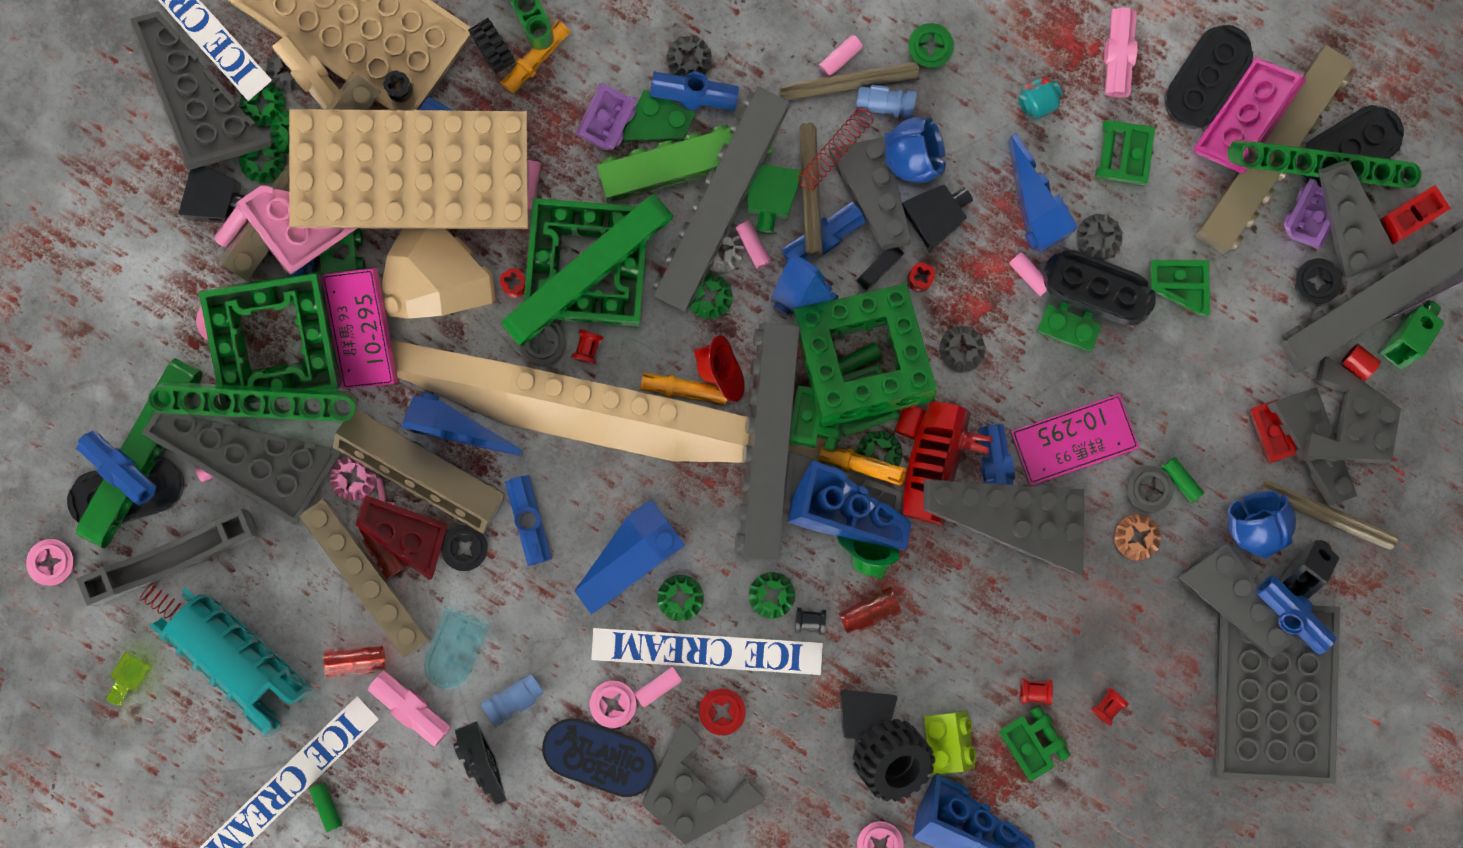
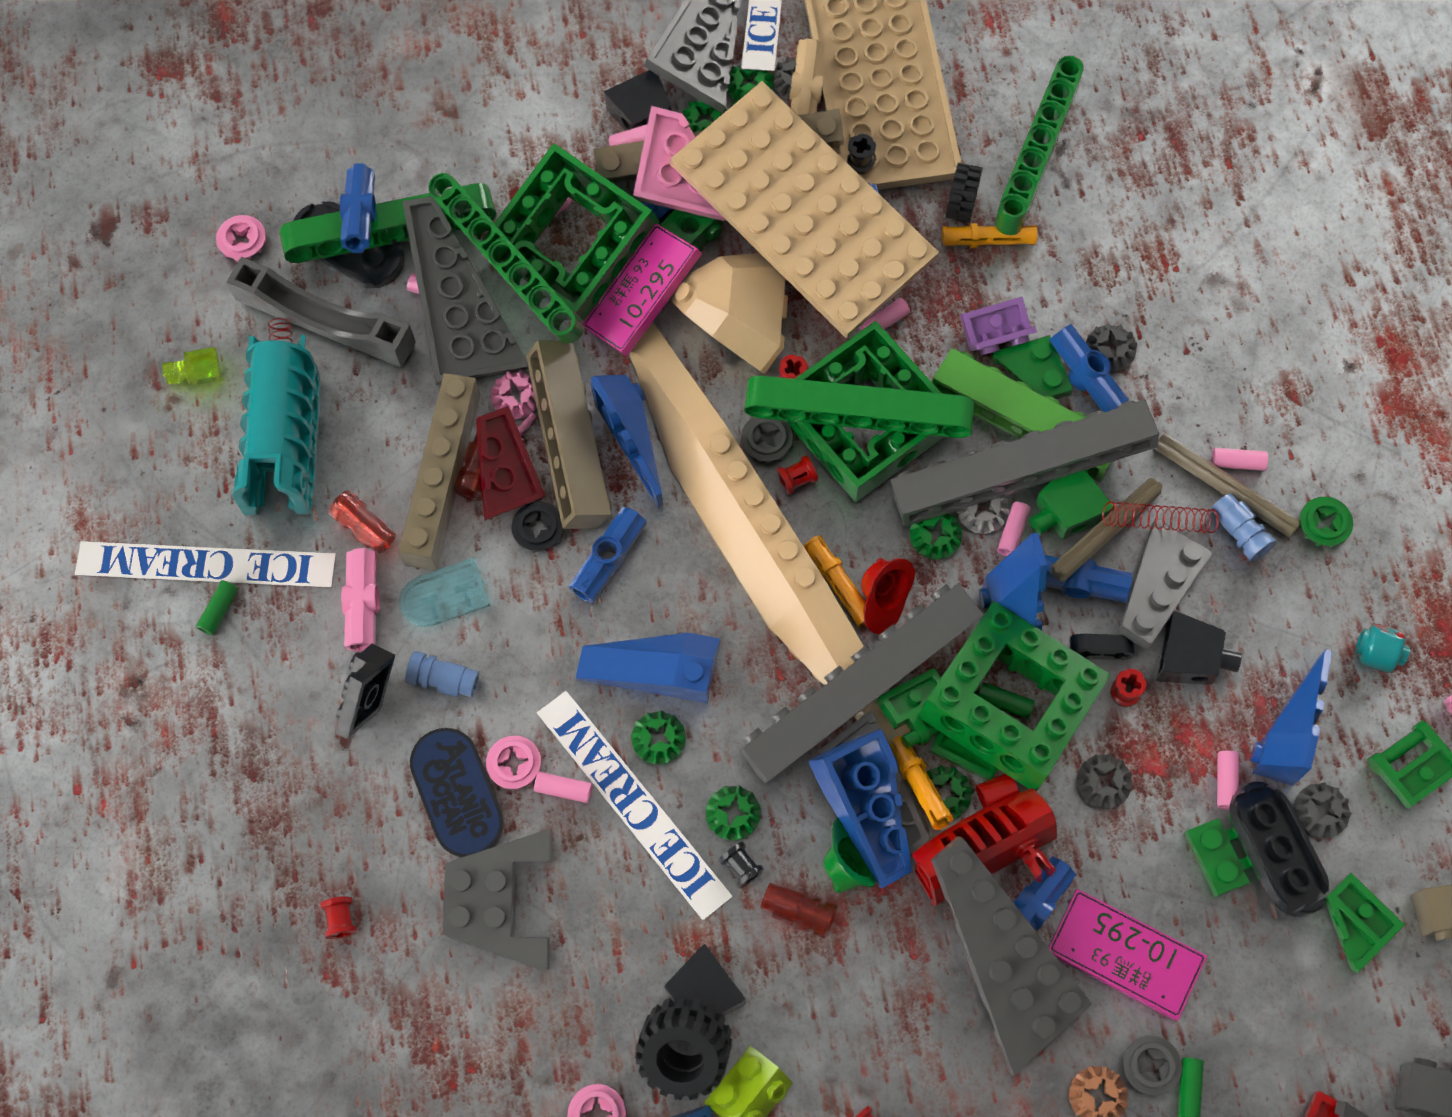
camera: 55 degrees right, 15 degrees down
red gear [699,688,746,736] -> none
blue piece [885,117,946,183] -> none

